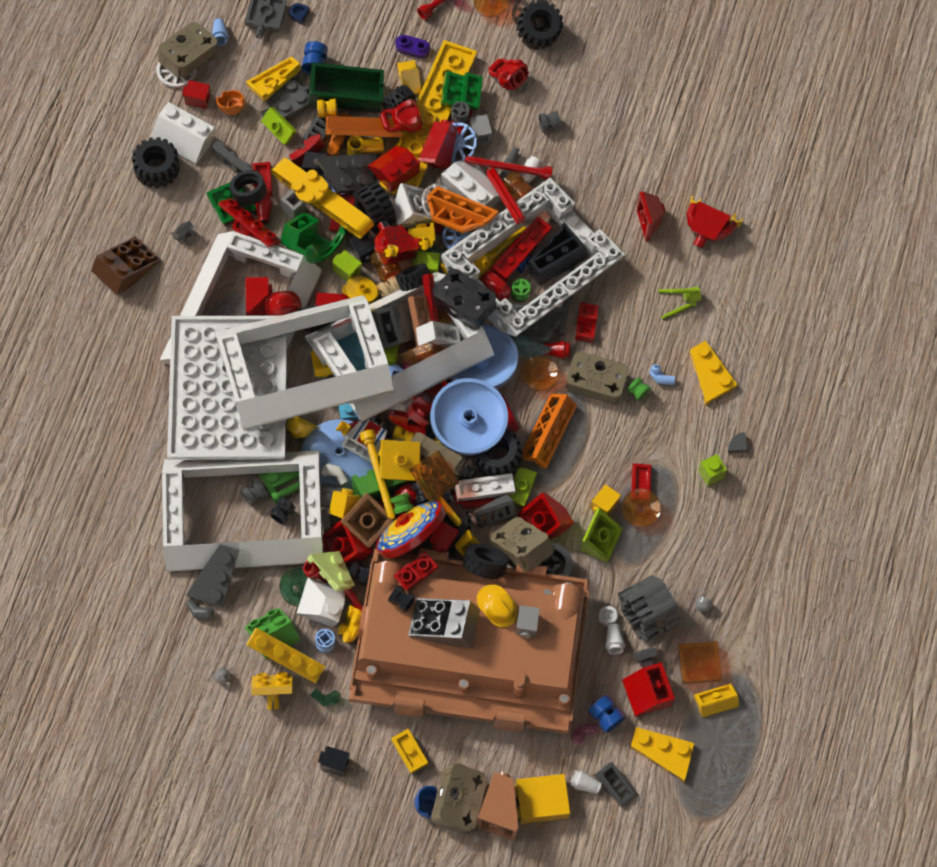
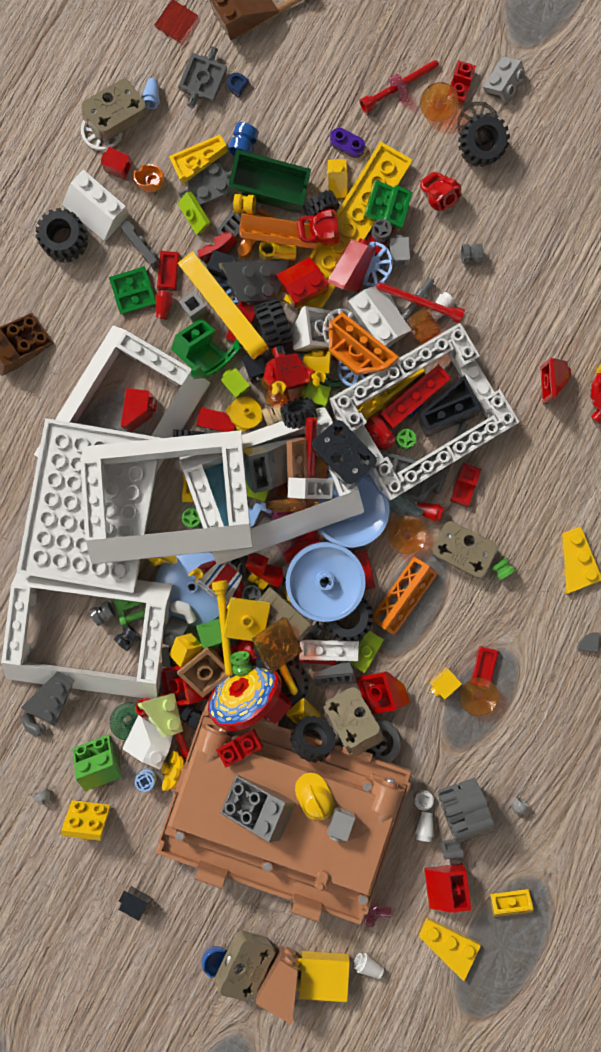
camera: 15 degrees right, 20 degrees up
dark grey tile [170,221,195,244] -> none
red bracket [218,199,281,247] -> none
black tyre [230,170,267,205] -> none
yellow plate [246,628,325,684] -> none
red piece [265,291,302,316] -> none
yellow piece [292,170,329,203] -> none
clear green arm [310,688,341,706] -> none
black wheel [388,585,416,613] -> none
yellow plate [391,729,428,774] -> none
red bracket [406,396,432,428] -> none
red axle [486,168,525,225] -> none
lime slope [580,508,623,562] -> none
blue wheel [588,695,626,733] -> none
dark grey slope [593,762,636,807] -> none
light blue arm [649,364,675,385] -> none
lime plant [658,287,701,319] -> none
clear orange plate [677,641,722,684] -> none
lime brick [698,454,727,486] -> none

